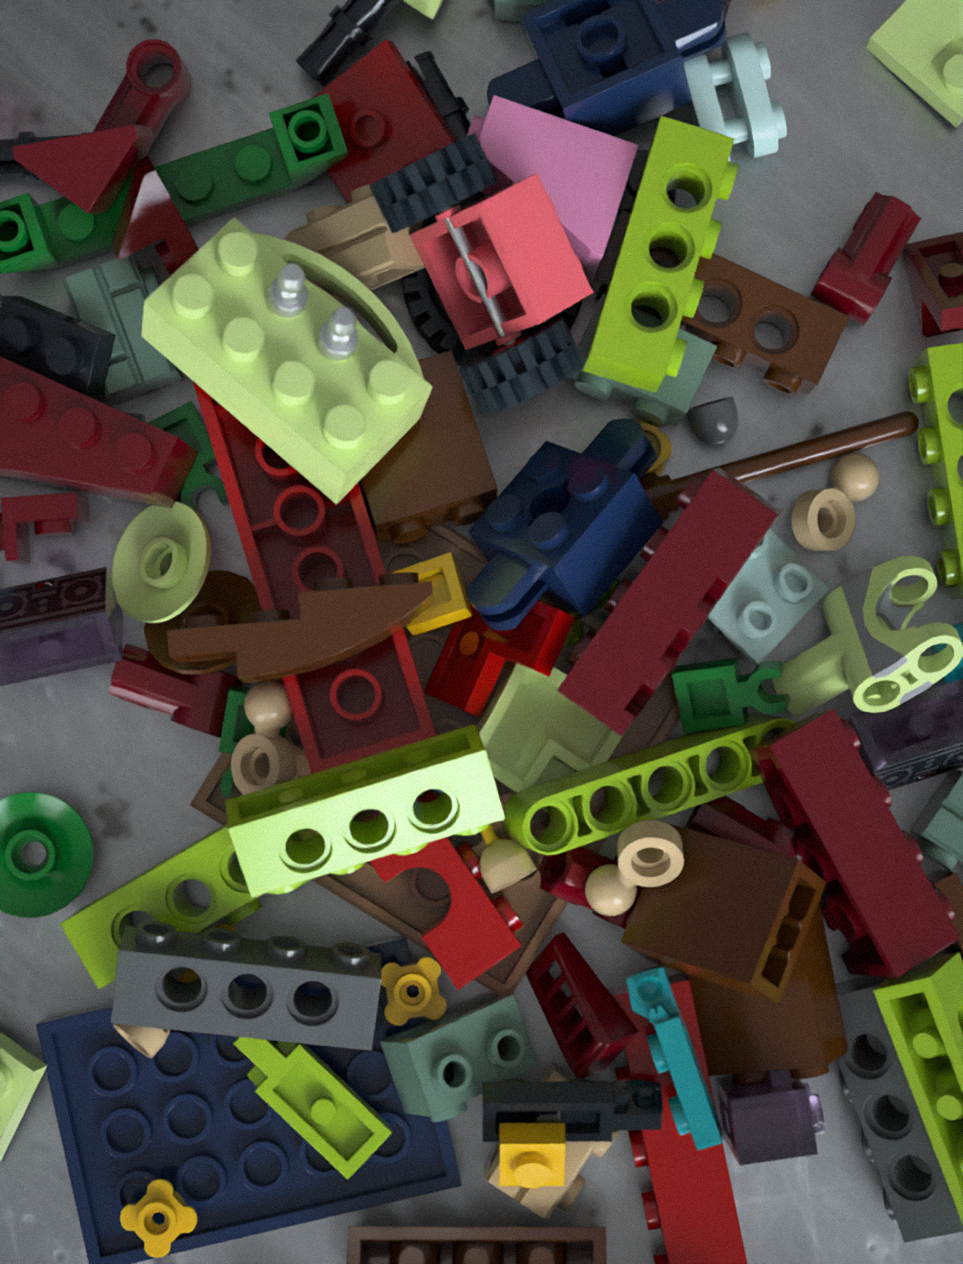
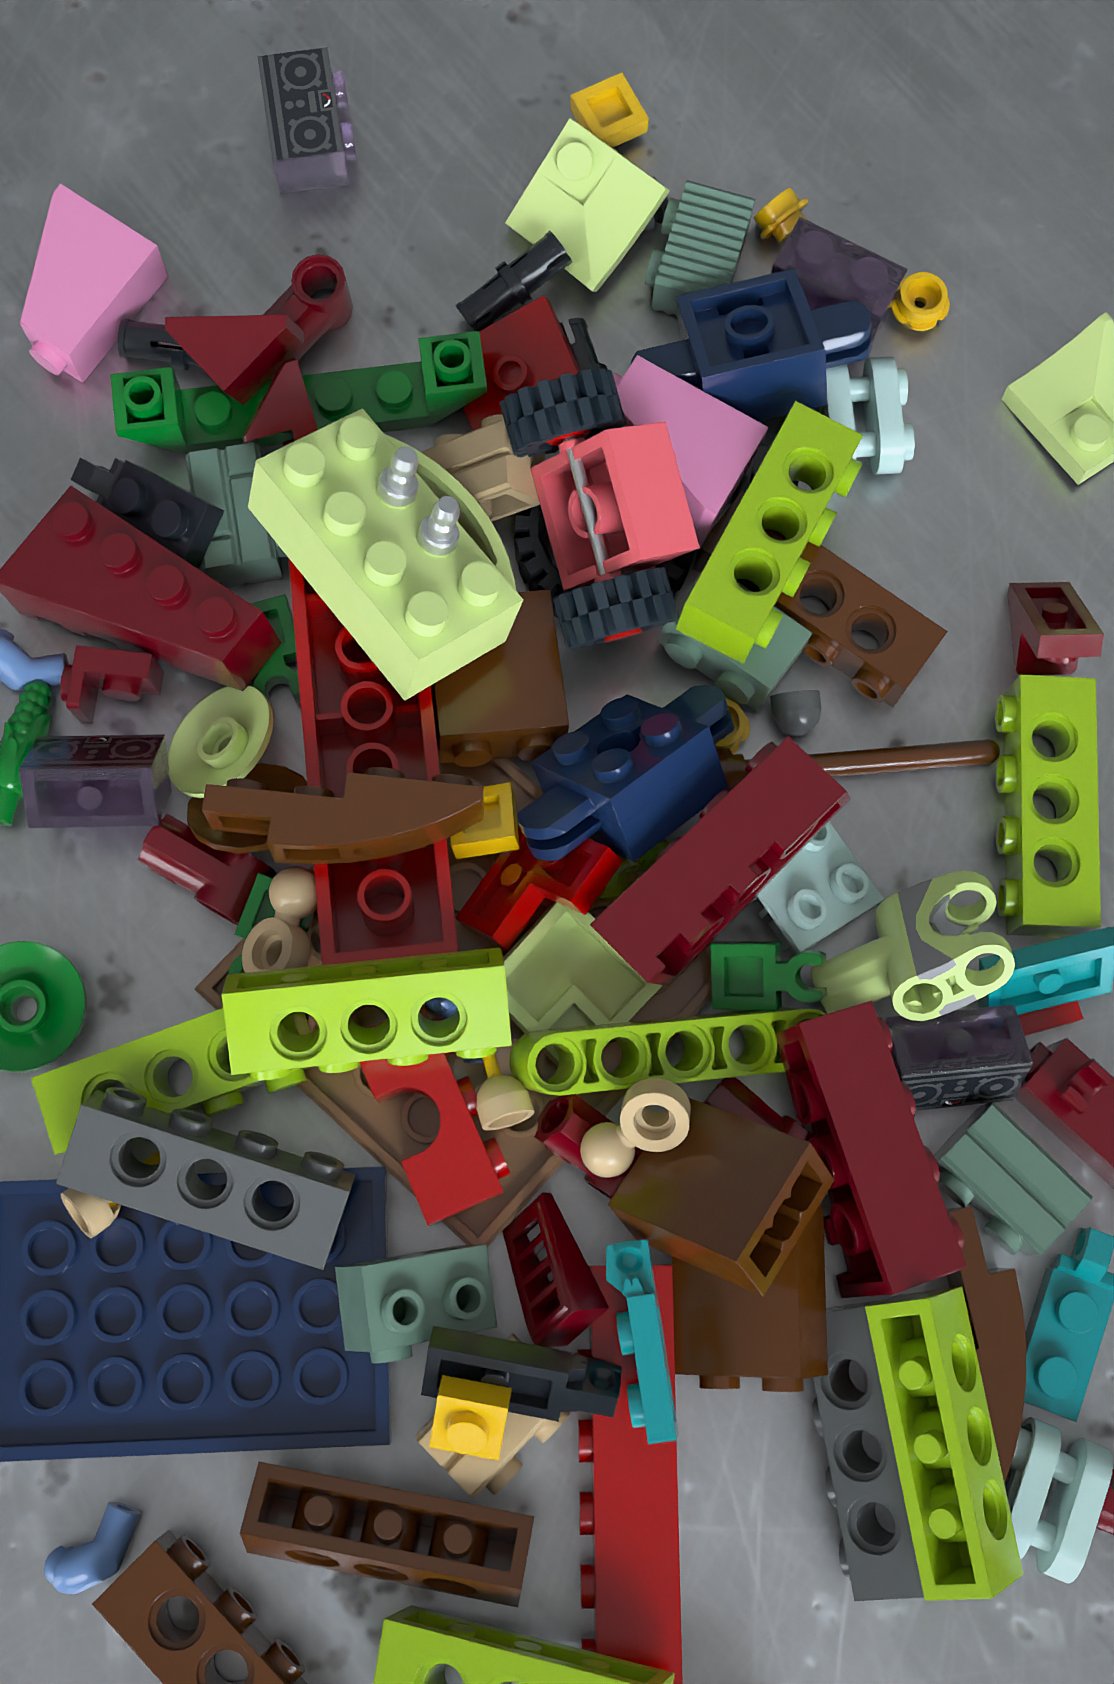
camera: 10 degrees right, 10 degrees down
yellow plate [120,1179,198,1258] -> none
lime hinge [233,1037,393,1180] -> none
yellow plate [381,957,447,1026] -> none
clear purple brick [715,1070,825,1166] -> none
tan plate [791,453,880,551] -> none
dark red piece [810,192,921,326] -> none

